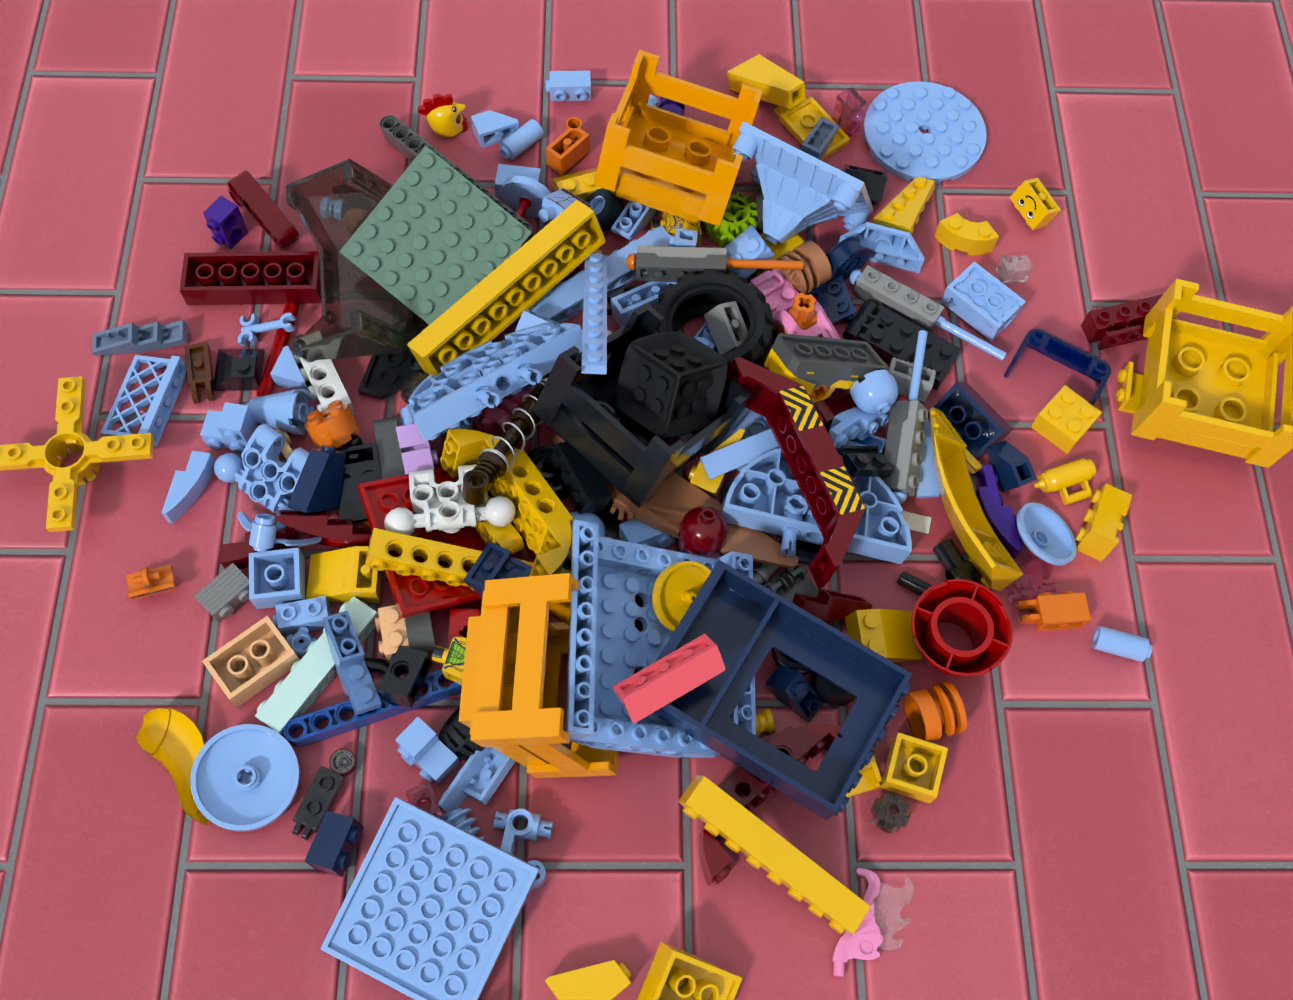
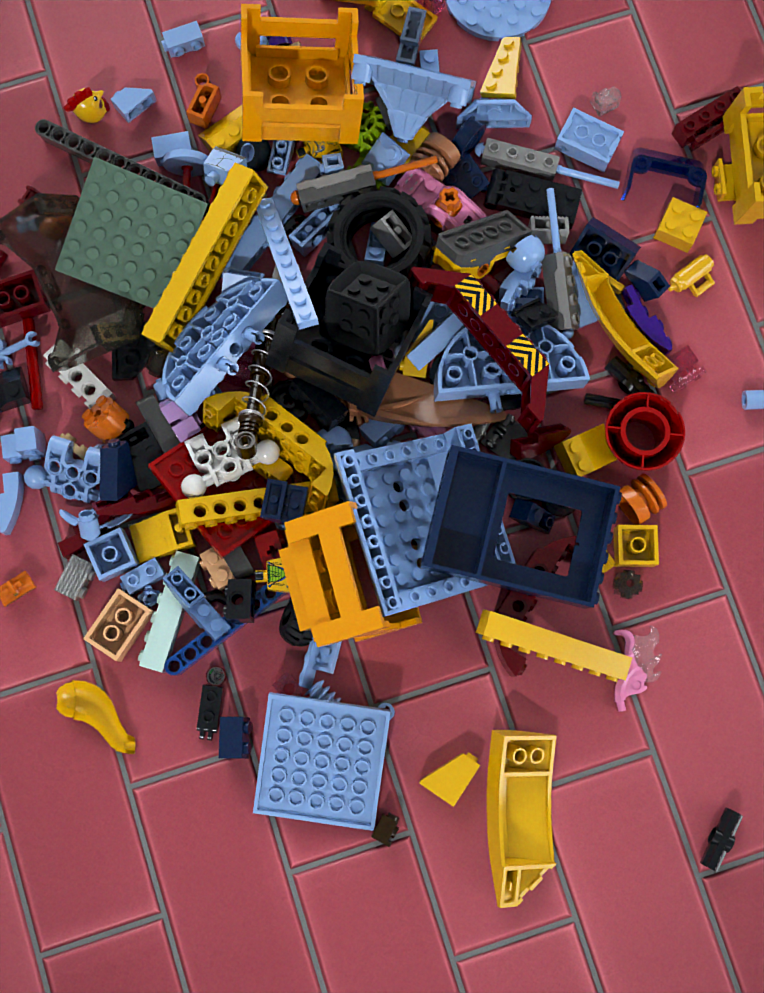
camera: 15 degrees left, 15 degrees up
light blue dish [190,724,300,832] -> none
light blue cone [246,389,315,435] -> none
light blue slope [270,346,309,391] -> none
light blue brick [395,717,460,786] -> none
light blue piece [493,809,554,855] -> none
light blue brick [499,119,544,160] -> none
coral panel [612,634,726,723] -> none
yellow piece [652,561,711,632] -> none
dark red cylinder [678,506,728,555] -> none
yellow wheel [756,708,775,737] -> none
black slope [844,164,887,205] -> none
white sticker [902,511,931,534] -> none
yellow brick [934,213,999,256] -> none
yellow brick [1009,178,1062,230] -> none
orange hinge [1015,590,1091,631] -> none
light blue dish [1017,503,1077,566] -> none
yellow wedge [1075,483,1132,562] -> none

